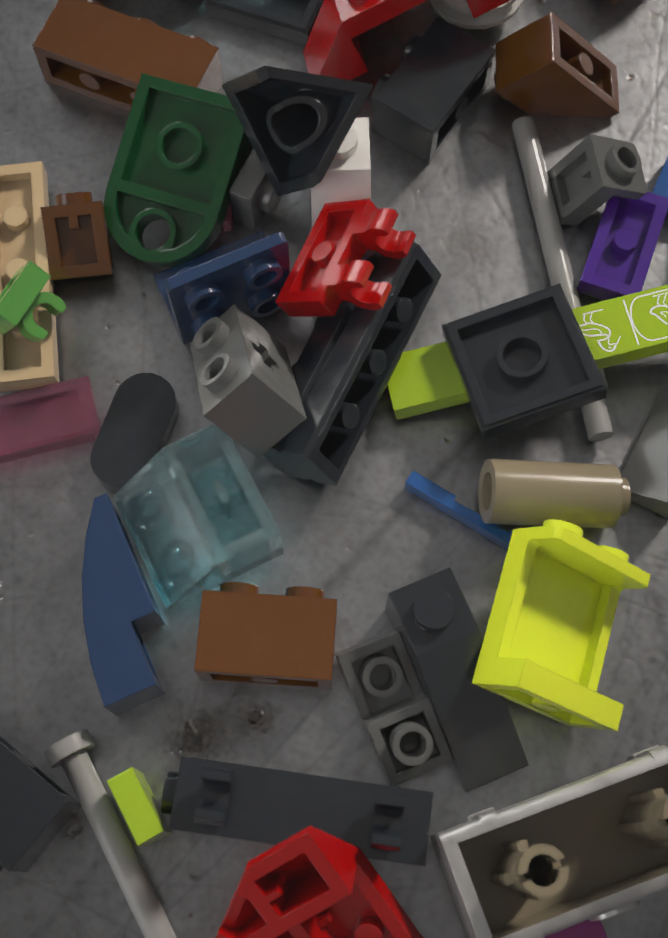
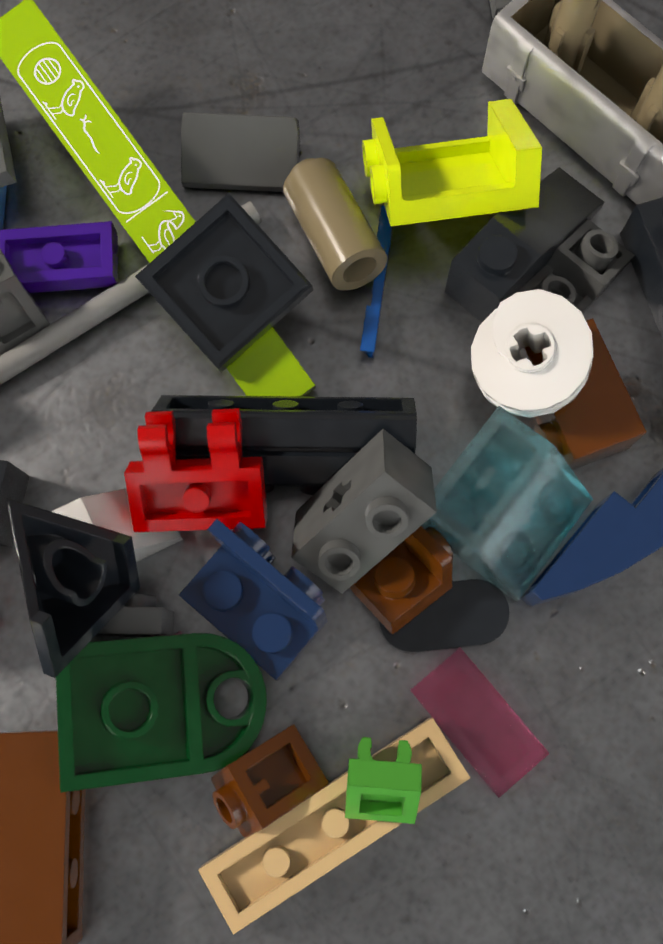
camera: 110 degrees left, 5 degrees up
none -> reddish brown bracket [350,526,453,635]
none -> white piece [471,289,594,418]

